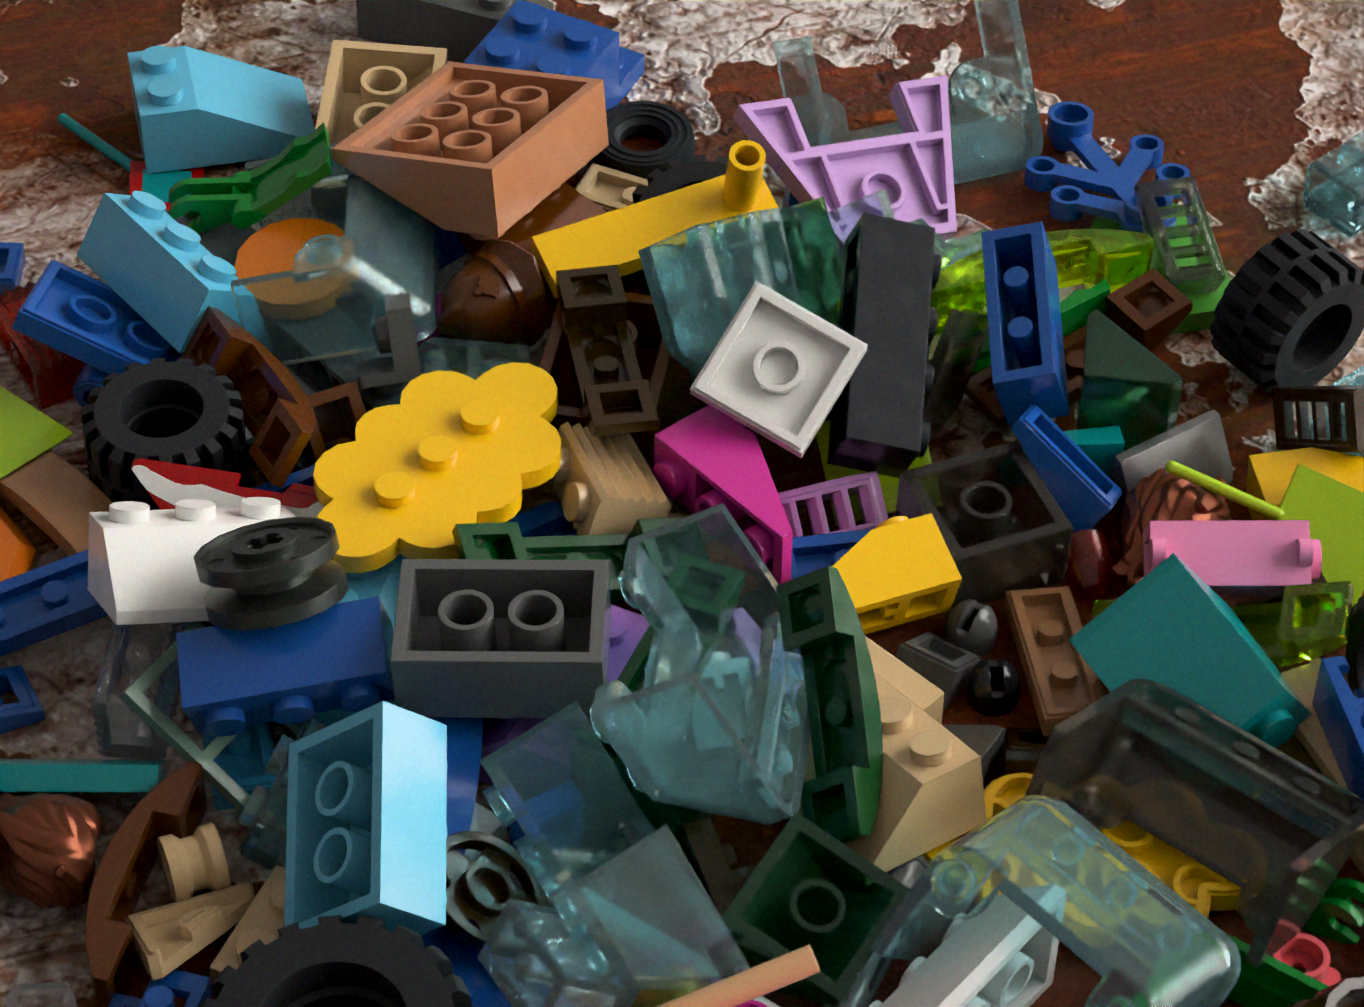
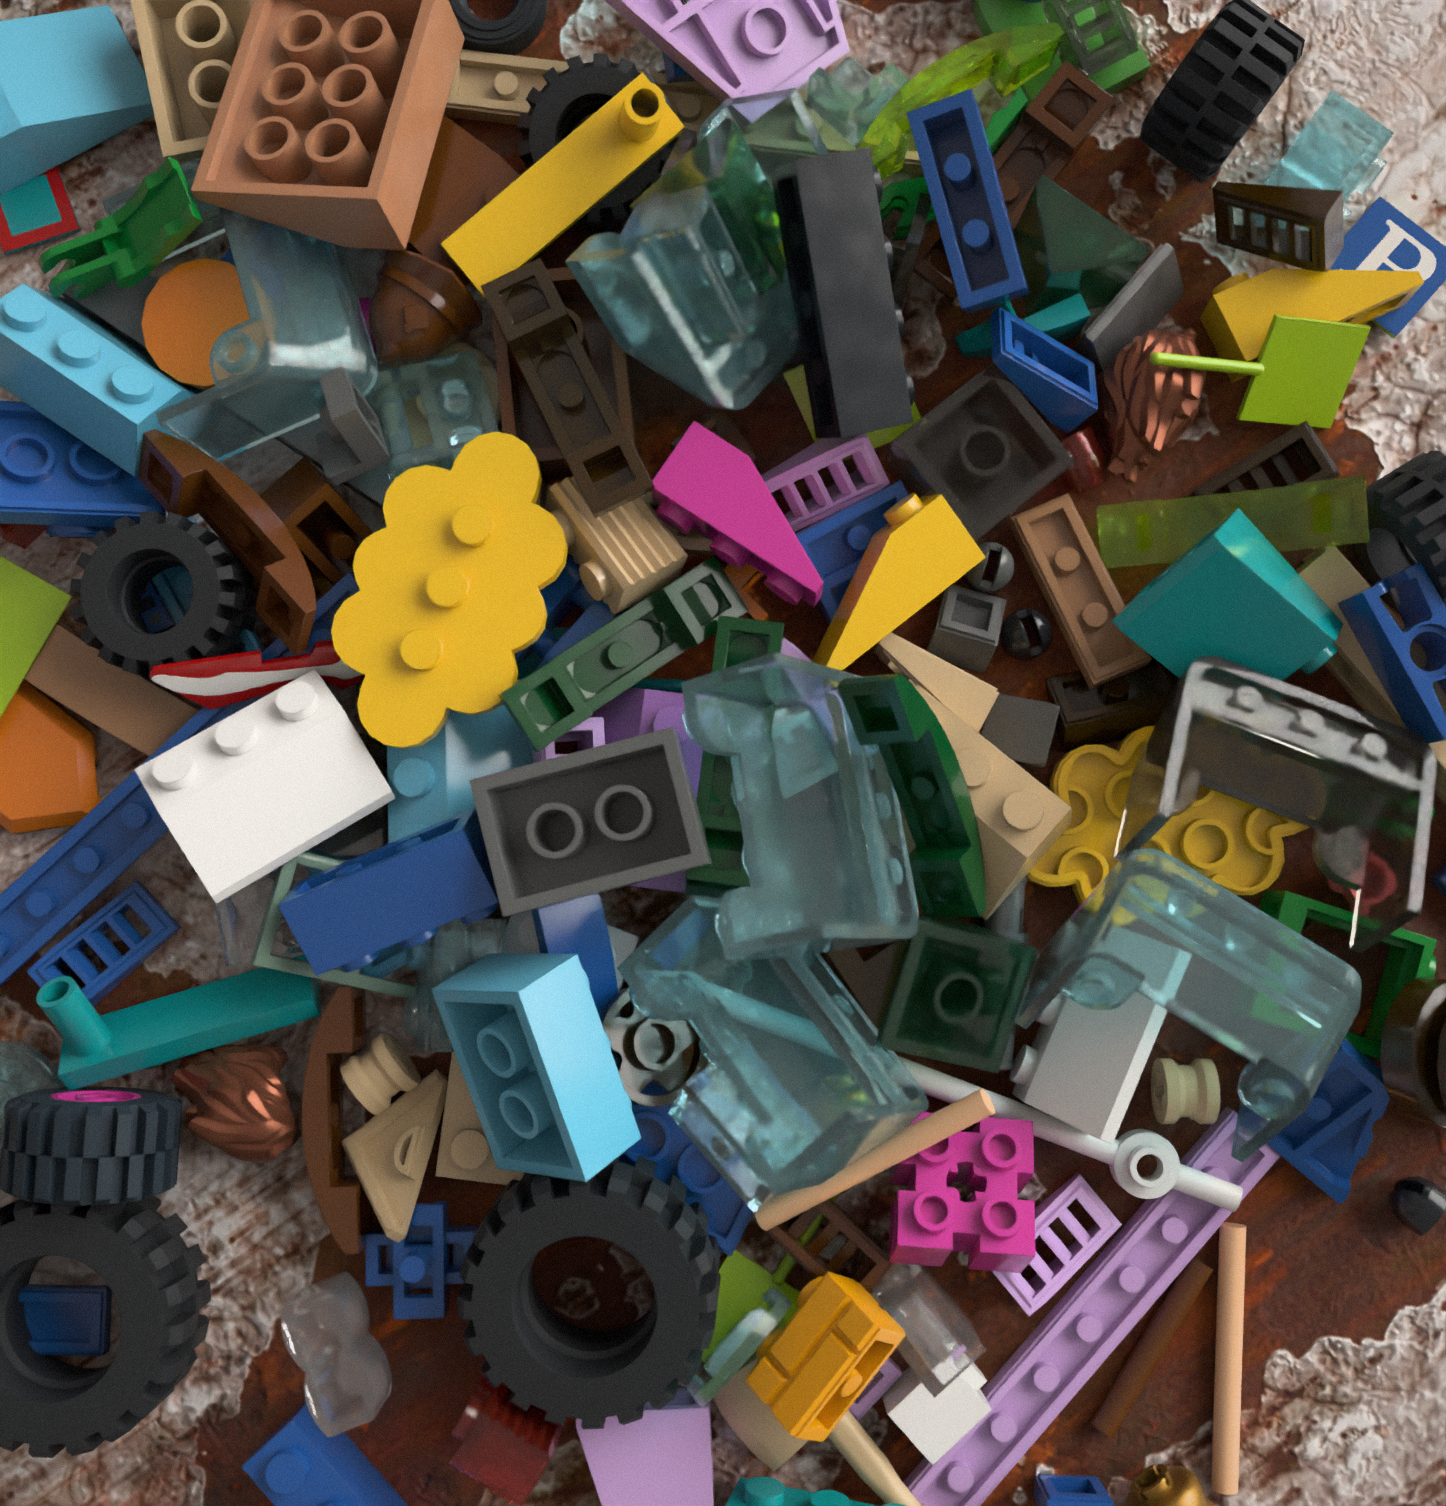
camera: 15 degrees left, 40 degrees up
pearl dark grey wheel [194,517,349,631] -> none
white tile [690,281,868,458] -> none
bright pink brick [1143,520,1322,597] -> none

